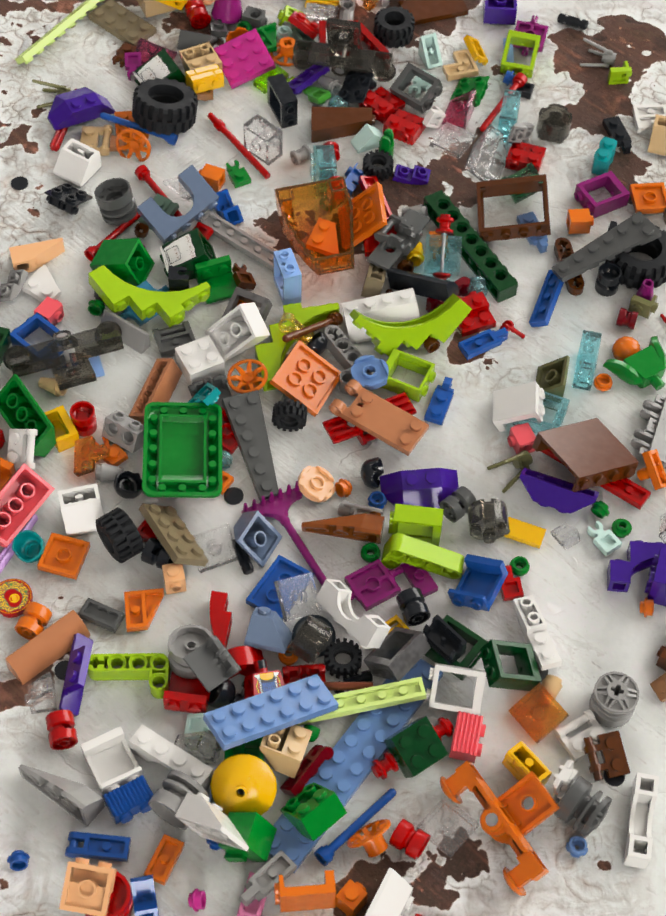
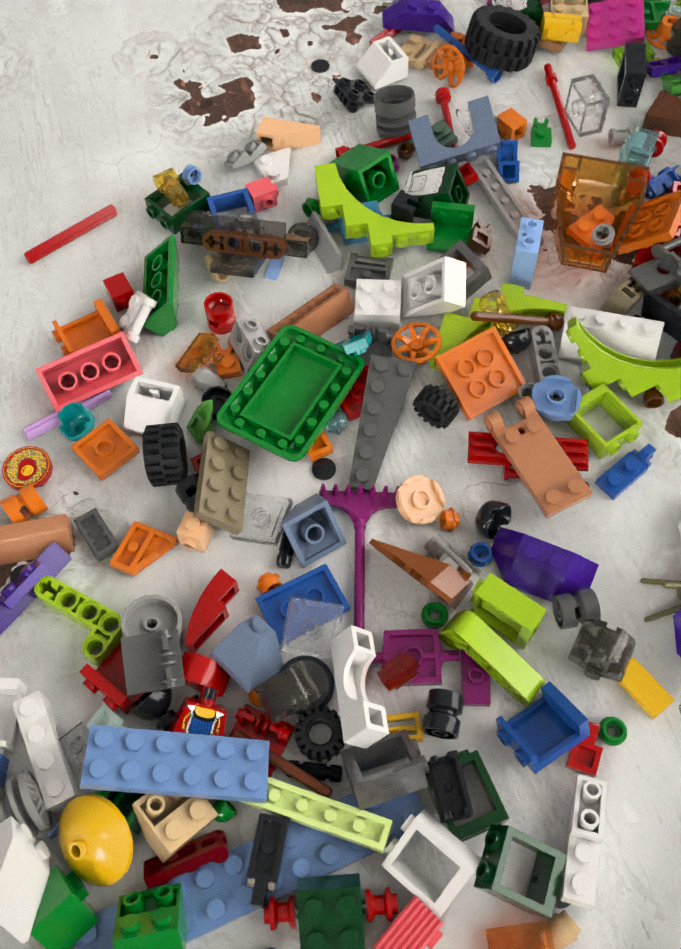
camera: 35 degrees right, 5 degrees up
yellow panel [44,405,80,453] -> none
none -> bright green plate [186,400,215,444]
none -> reddish brown beam [202,229,288,259]
none -> black hinge [246,813,290,908]
none -> orange plate [256,572,282,594]
none -> clear red brick [376,651,420,692]
none -> light grey cone [592,223,615,249]

